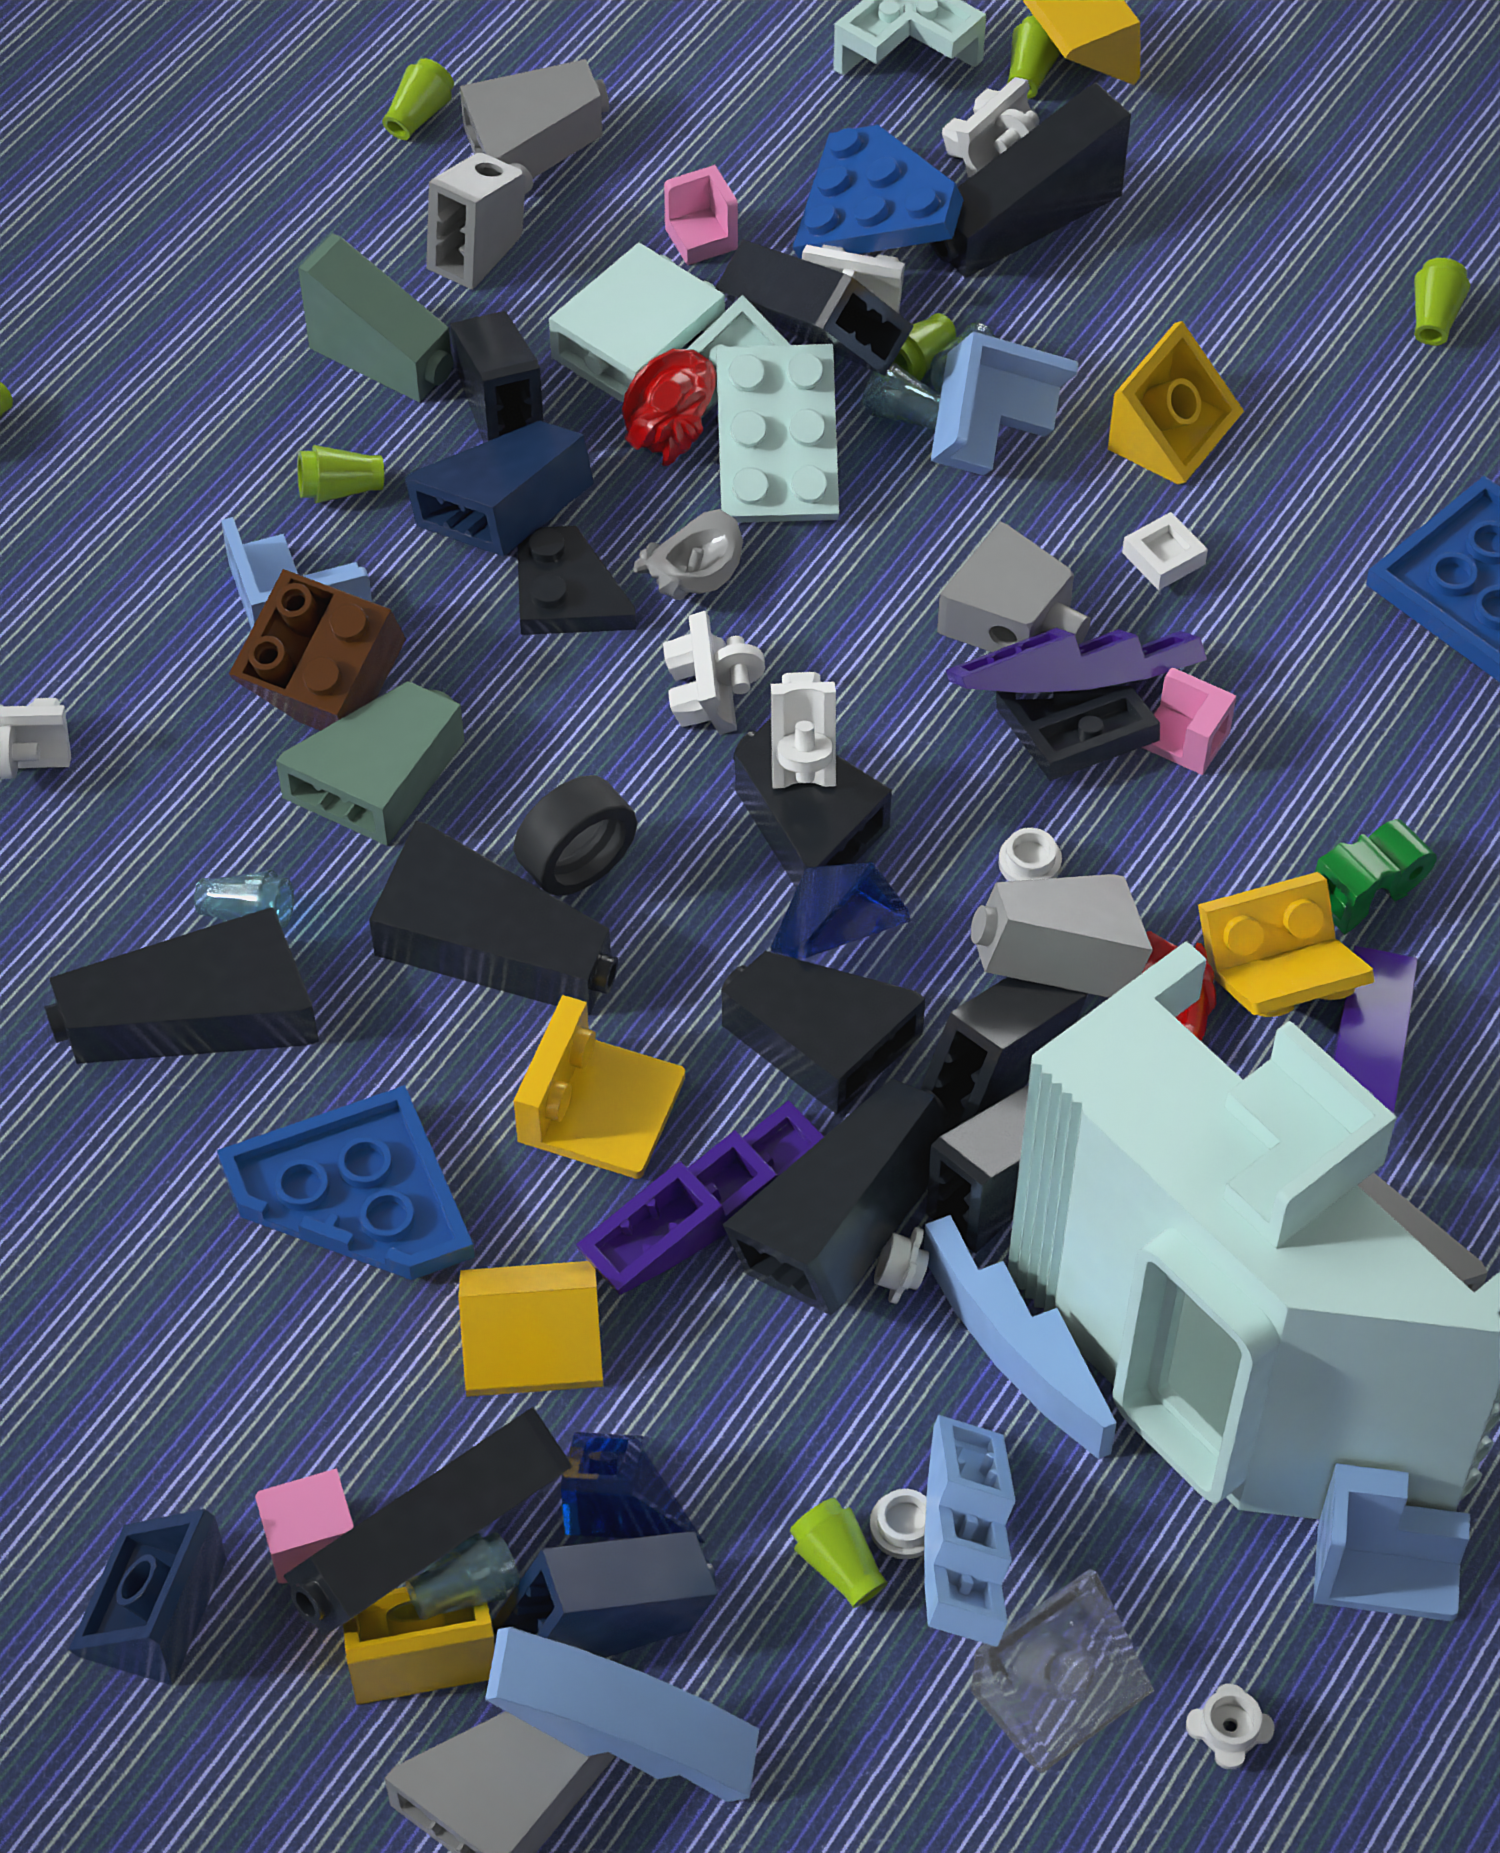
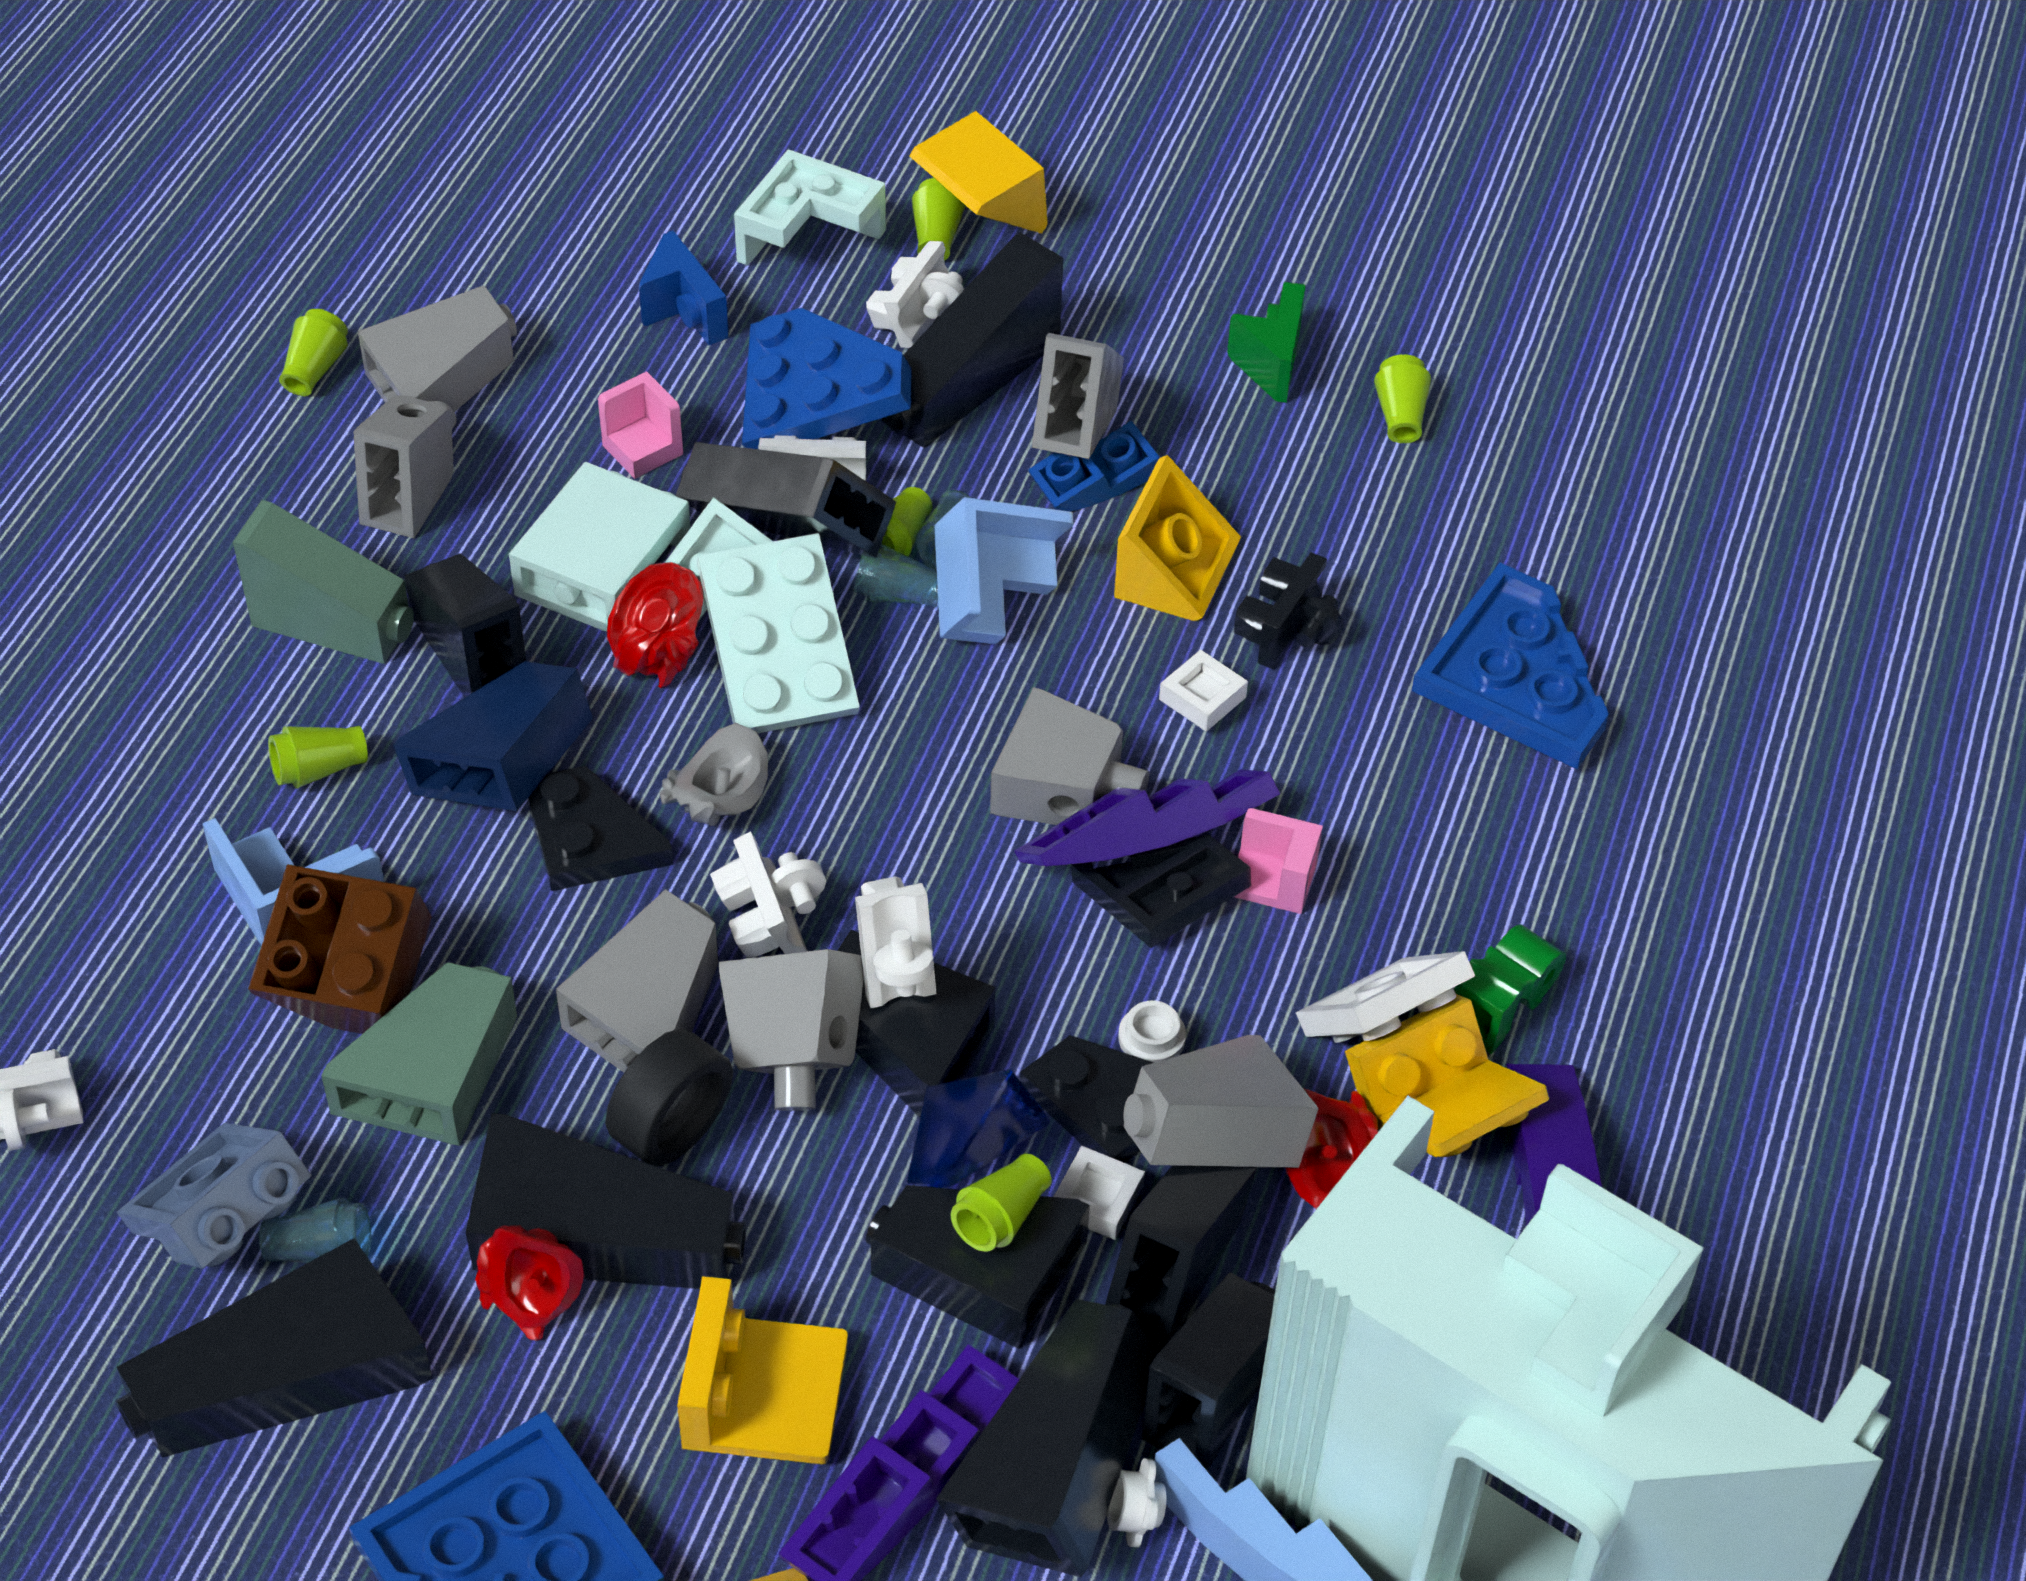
camera: 15 degrees left, 5 degrees down
none -> sand blue plate [117,1123,312,1269]
none -> red hat [475,1225,584,1341]
none -> light grey slope [556,889,718,1073]
none -> blue slope [639,230,729,345]
none -> light grey torso [719,949,864,1111]
none -> lime cone [951,1153,1052,1252]
none -> black wing [1019,1035,1154,1163]
none -> blue slope [1028,420,1160,512]
none -> light grey slope [1032,333,1124,459]
none -> white plate [1054,1146,1145,1240]
none -> green slope [1227,282,1306,403]
none -> black hips [1234,552,1344,670]
none -> white plate [1296,951,1475,1043]

